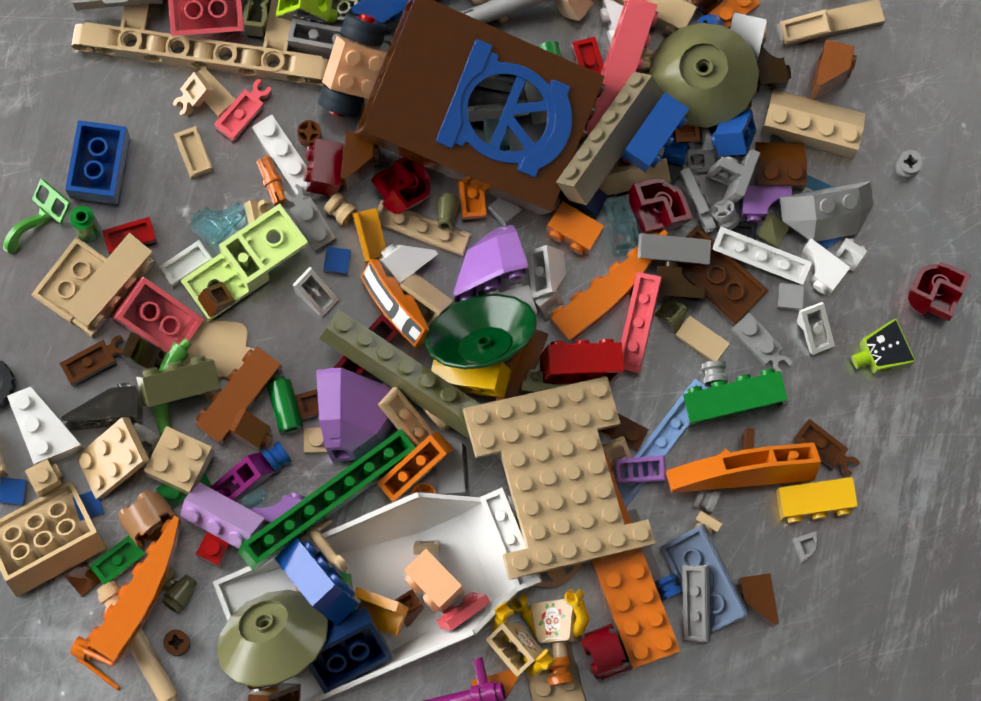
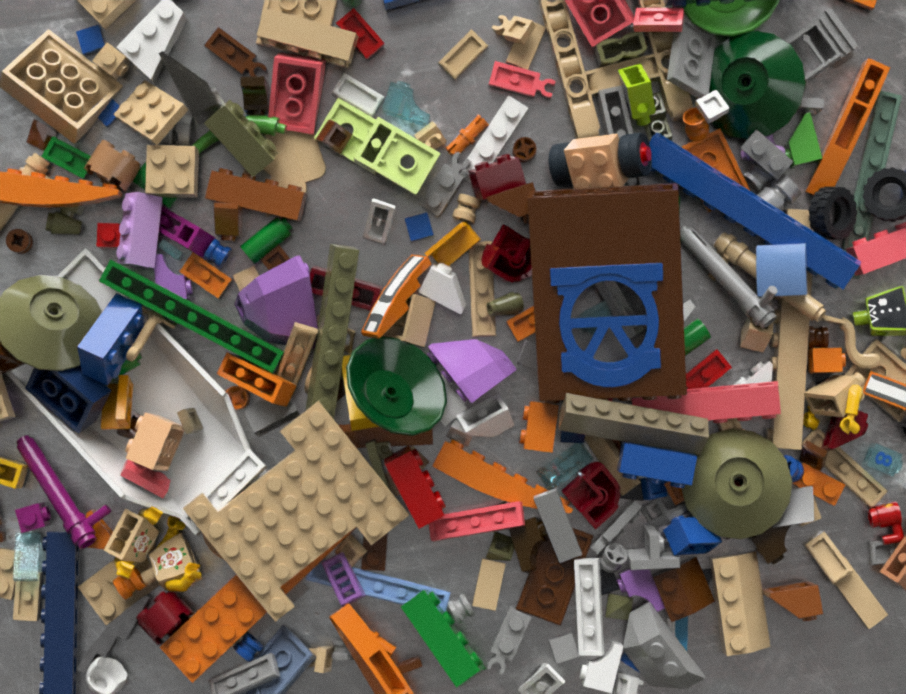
camera: 70 degrees right, 10 degrees up
none -> orange plate [179,252,233,299]

